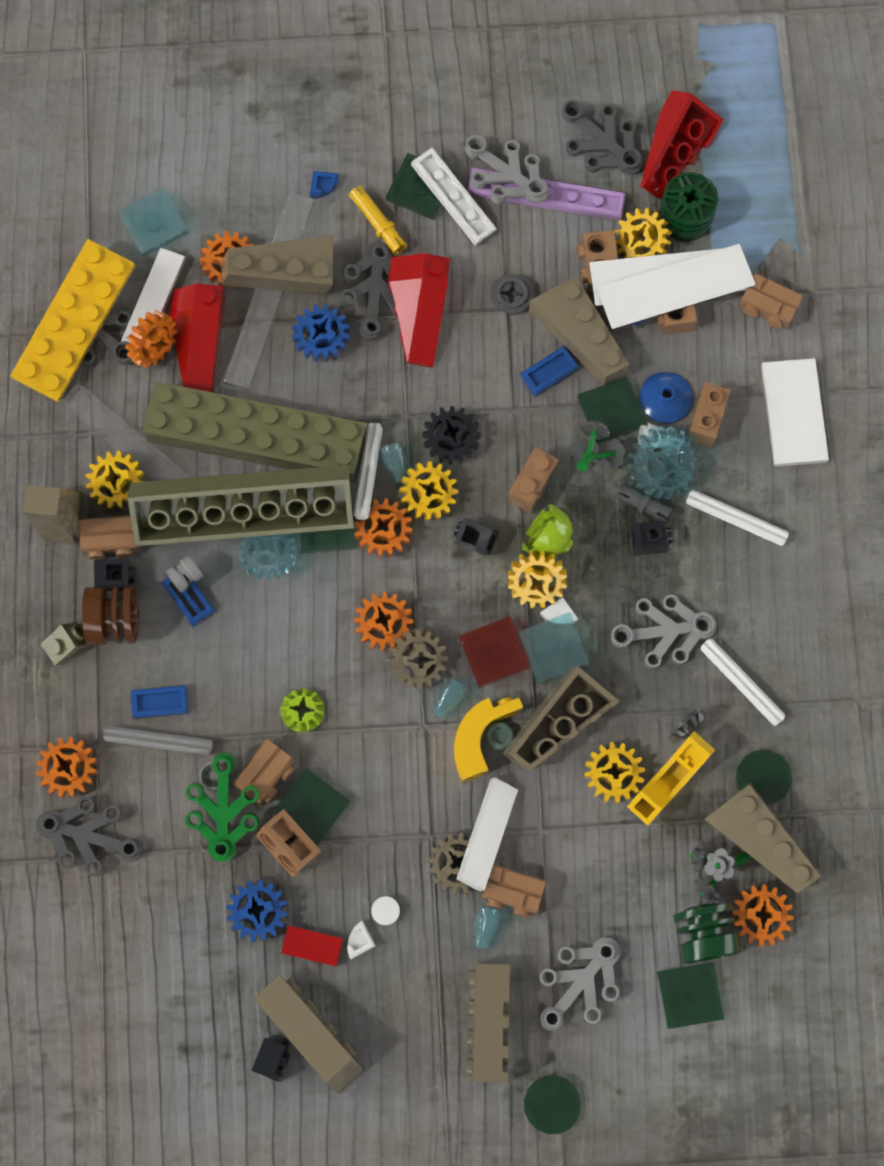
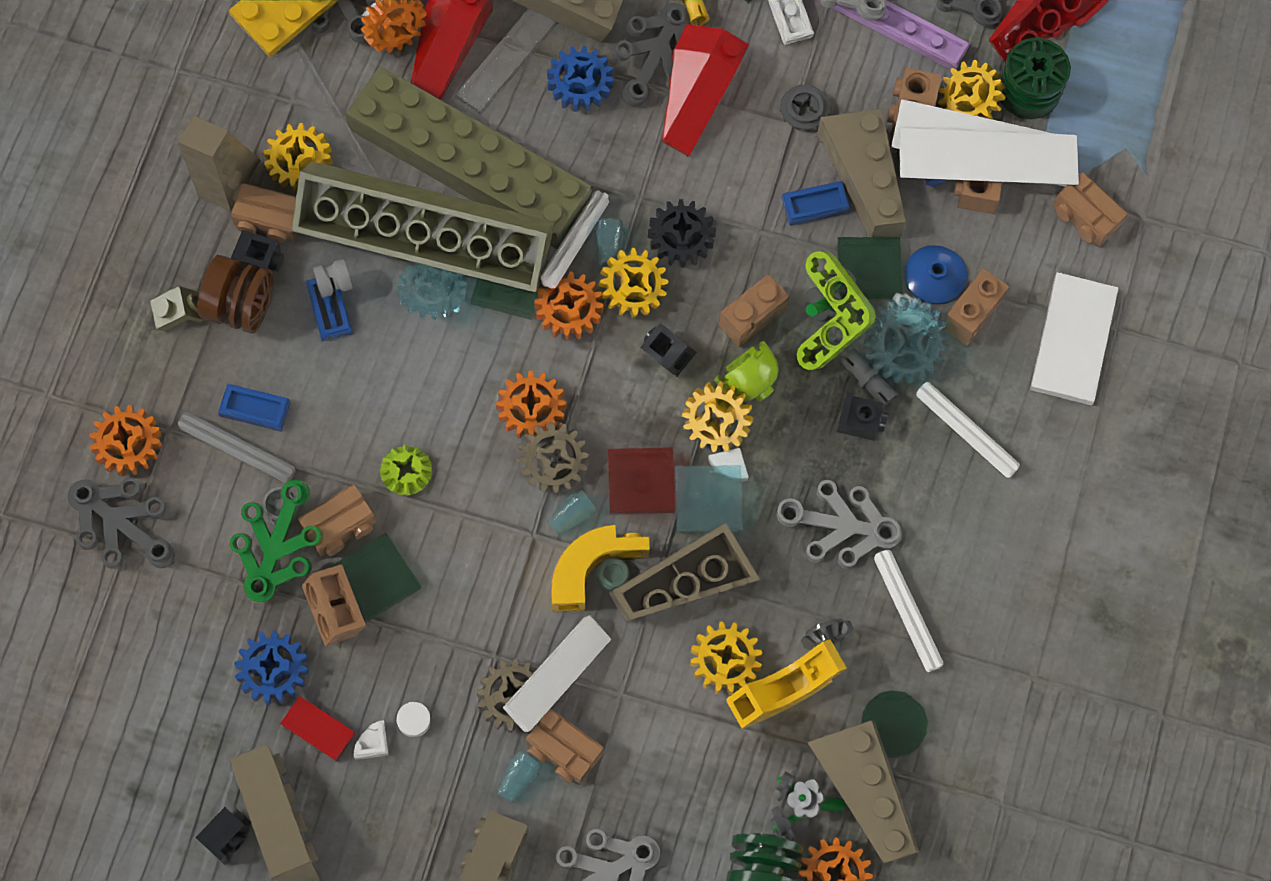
camera: 15 degrees right, 5 degrees down
none -> lime beam [797,251,876,370]

